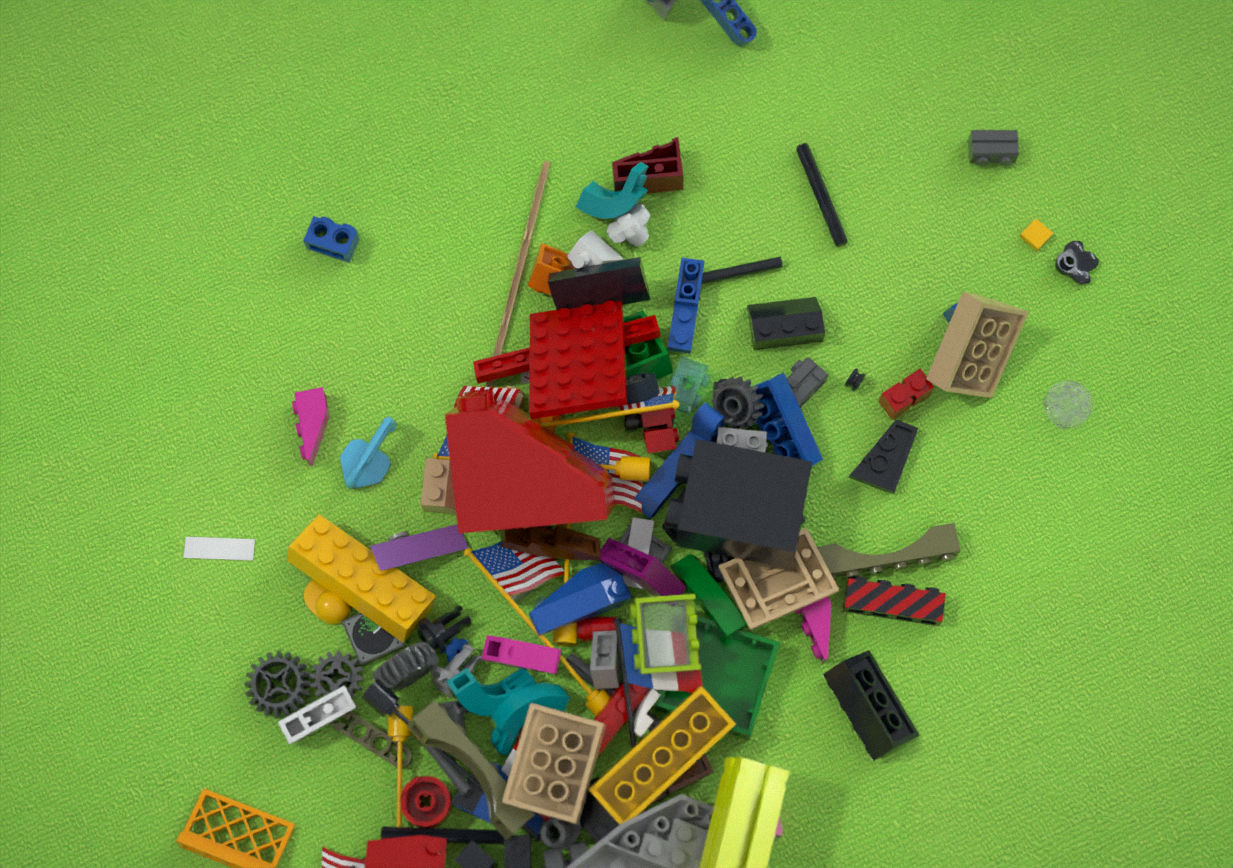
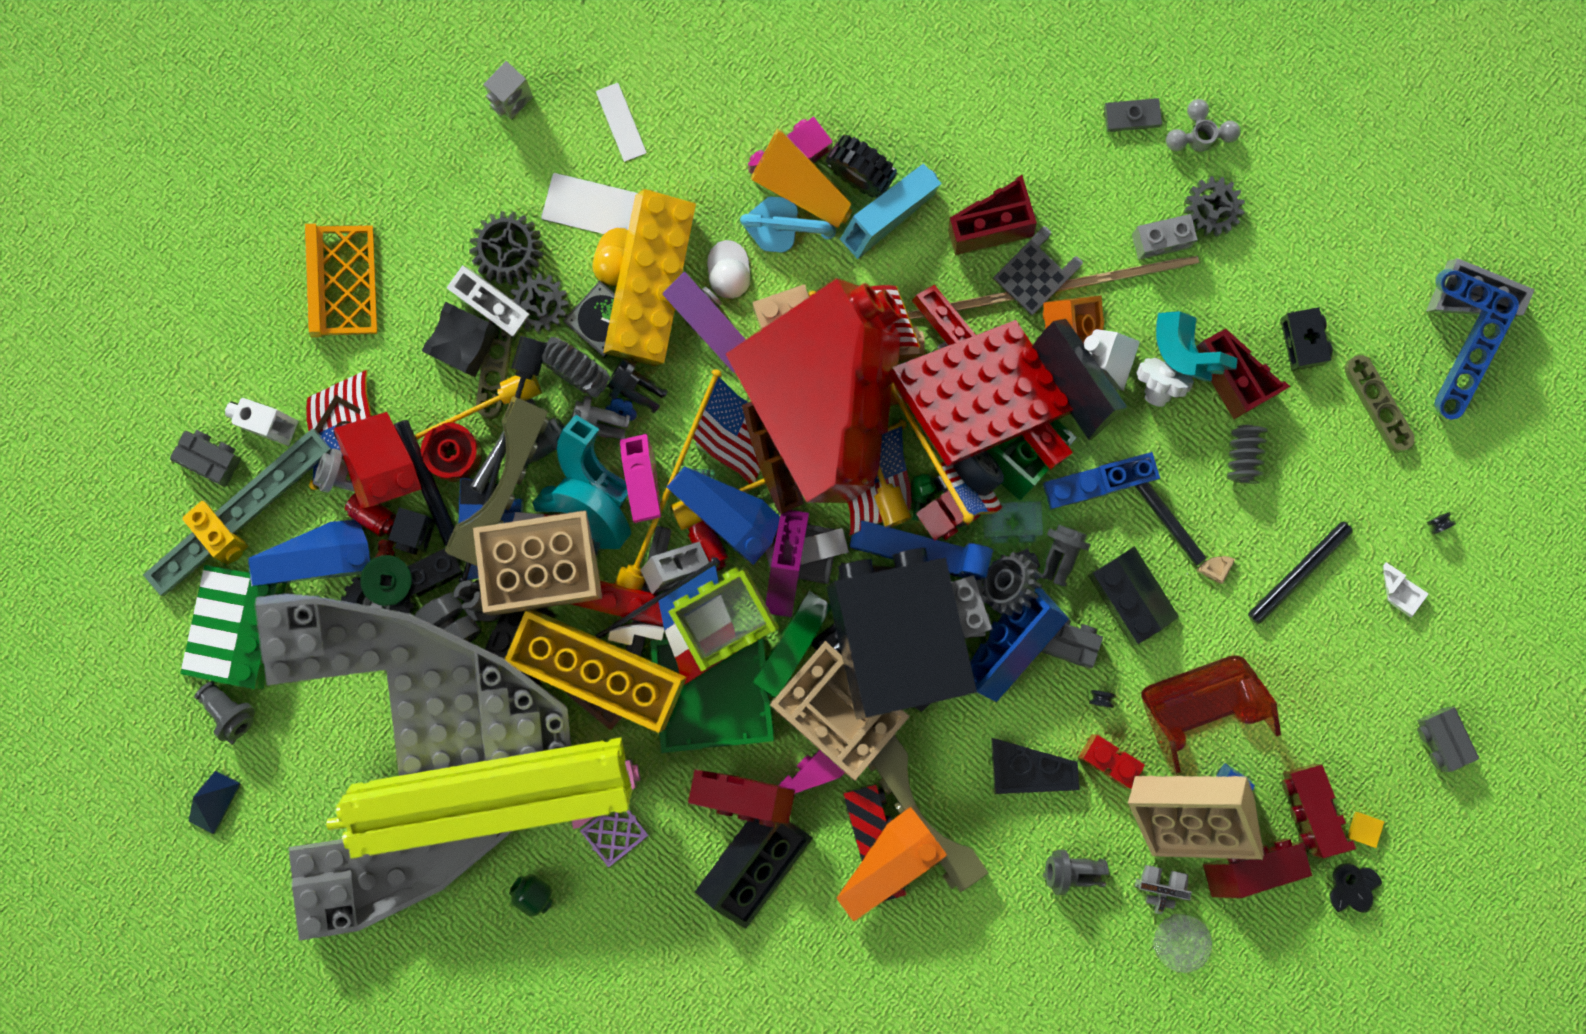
camera: 60 degrees right, 10 degrees up
blue brick [303,216,360,263] -> none
none -> black brick [422,302,499,377]
none -> light grey brick [483,61,533,120]
none -> white sticker [541,173,637,234]
none -> lavender window [580,809,649,868]
none -> dark red wedge [688,769,795,827]
none -> white cap [707,240,750,299]
none -> light orange slope [751,128,852,228]
none -> black wheel [825,135,898,199]
none -> orange wedge [836,807,947,922]
none -> medium azure slope [840,163,942,259]
none -> green piece [911,473,935,521]
none -> dark red wedge [948,175,1037,255]
none -> dark grey flag [993,226,1083,316]
none -> dark grey piece [1041,524,1091,587]
none -> dark grey piece [1043,849,1109,895]
none -> dark grey plate [1104,98,1162,132]
none -> light grey brick [1132,214,1198,260]
none -> light grey hips [1135,865,1192,915]
none -> clear red windscreen [1141,655,1281,774]
none -> light grey piece [1166,99,1241,152]
none -> dark grey gear [1184,176,1245,237]
none -> tan tile [1196,556,1235,584]
none -> dark red wedge [1203,838,1312,898]
none -> dark grey piece [1227,425,1268,484]
none -> black brick [1280,307,1333,371]
none -> dark red wedge [1282,764,1356,858]
none -> olive beam [1344,355,1415,452]
none -> white slope [1382,563,1428,618]
none -> black bush [1427,511,1456,535]

